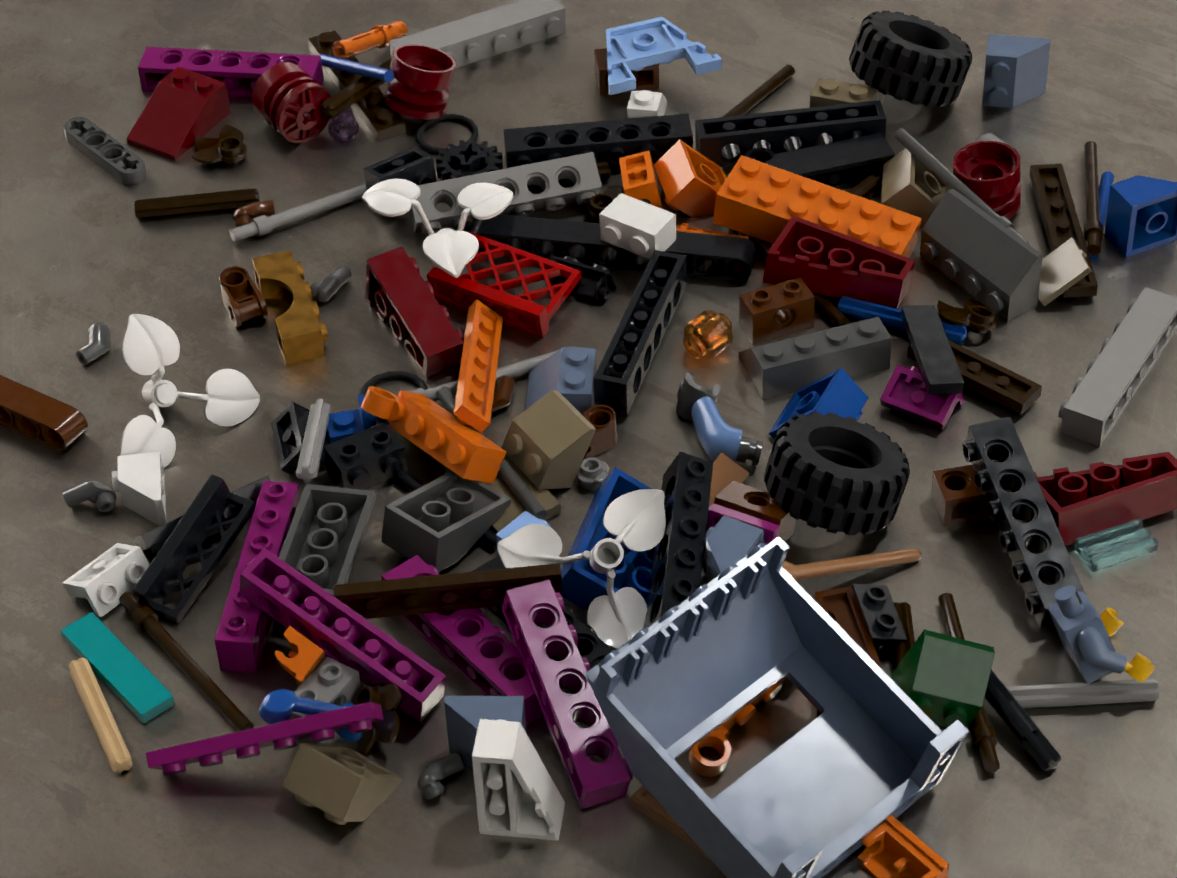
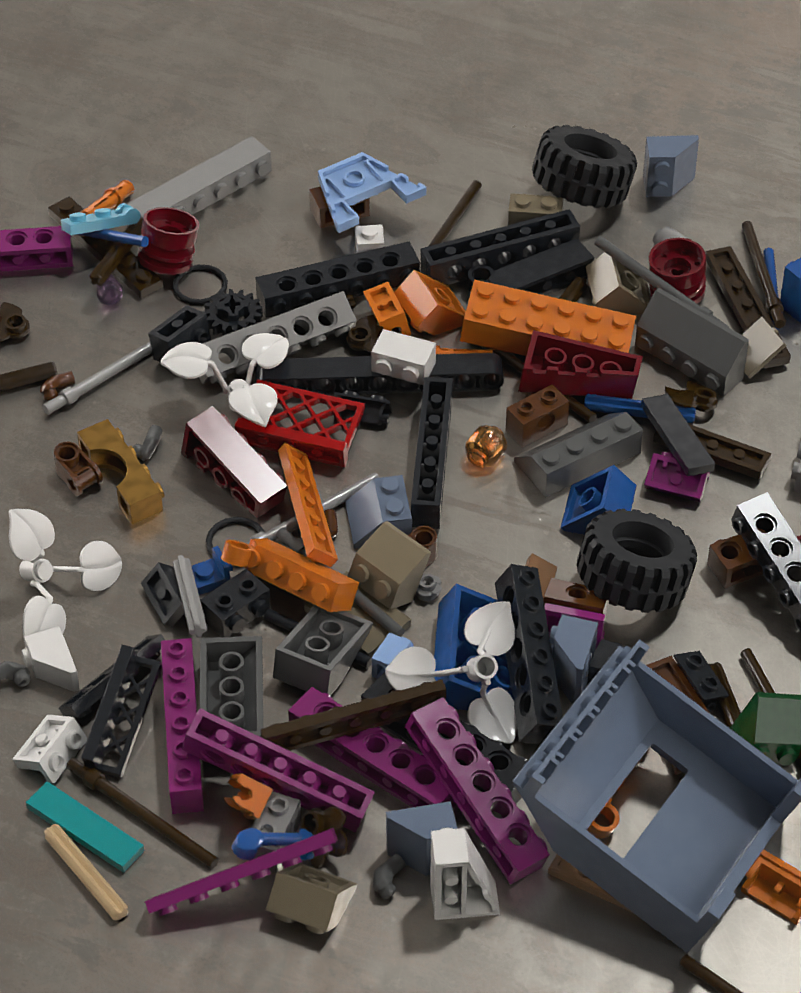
camera: 15 degrees left, 5 degrees up
dark red wheel [251,62,332,143] -> none
piece [676,372,763,466] -> none
medium nougat piece [782,548,922,580] -> none
none -> medium azure plate [61,203,141,235]

